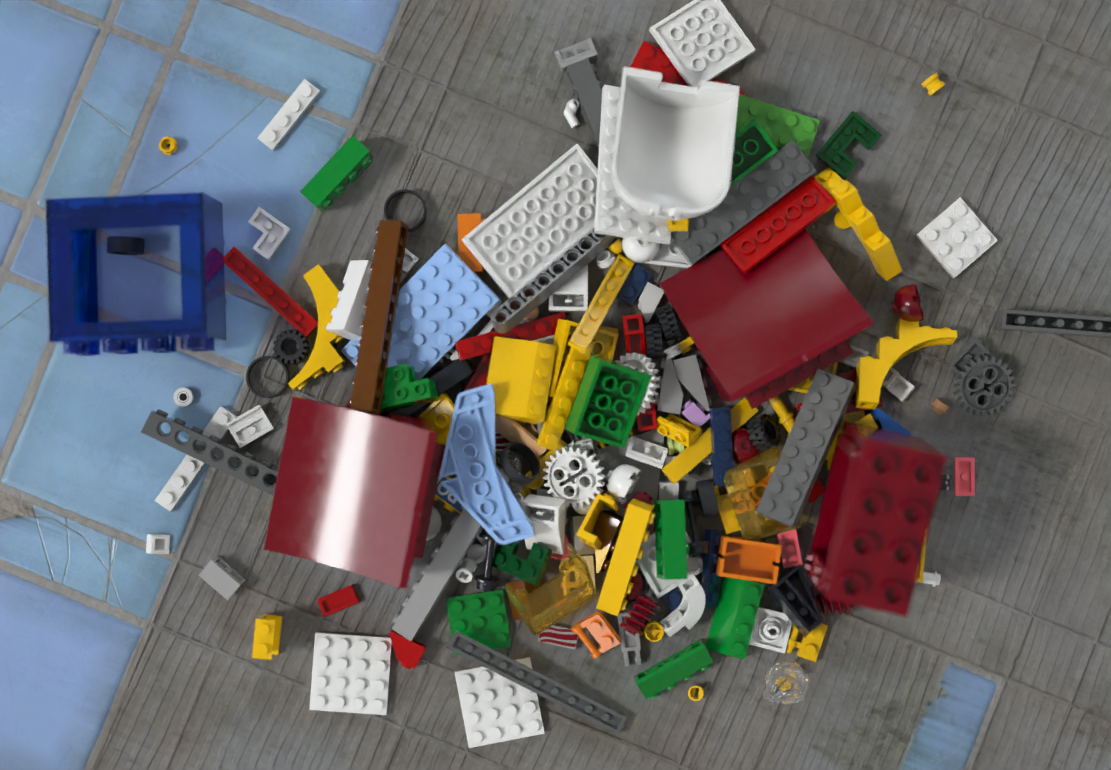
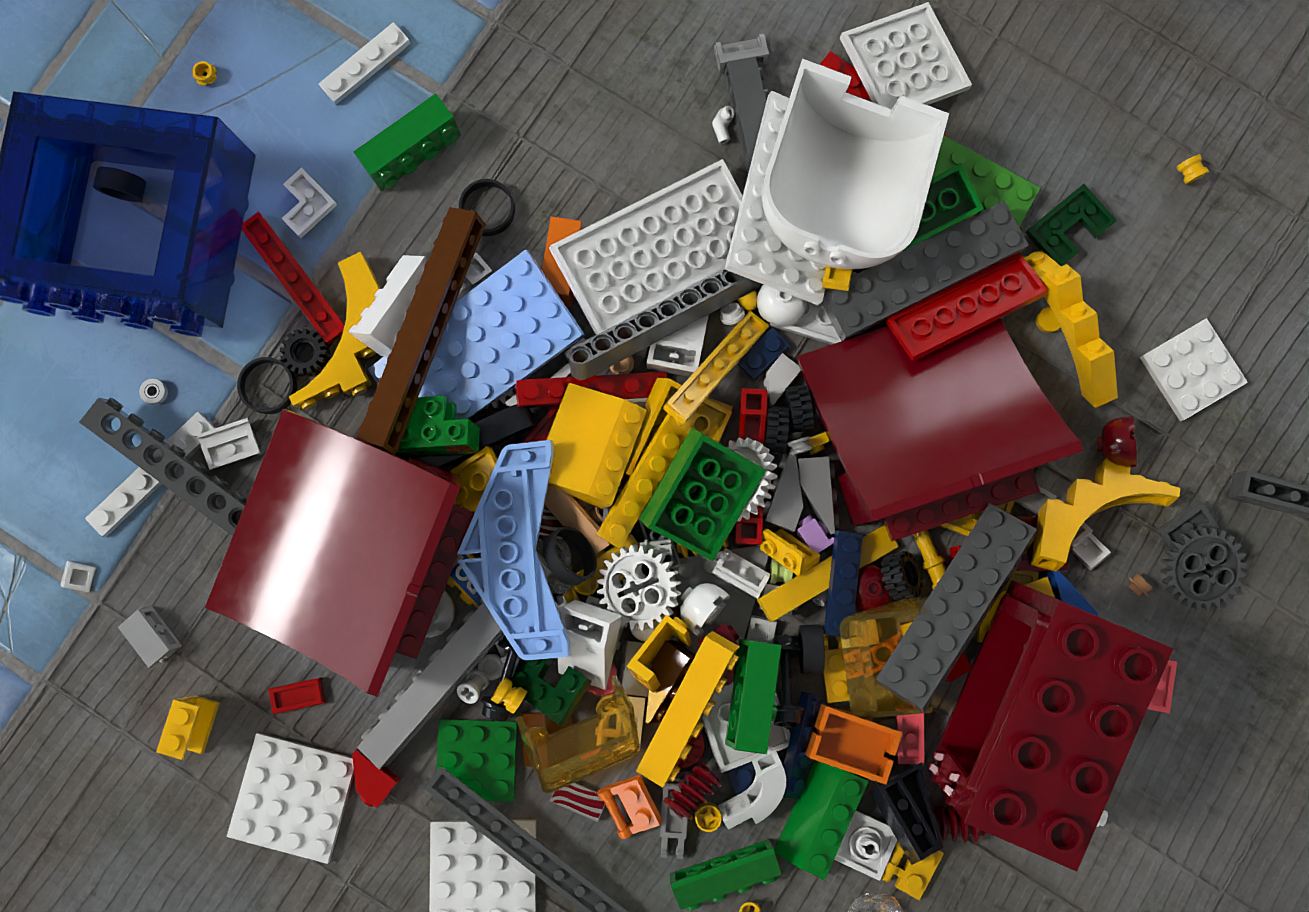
camera: 10 degrees right, 5 degrees down
none -> yellow wheel [491,677,527,714]

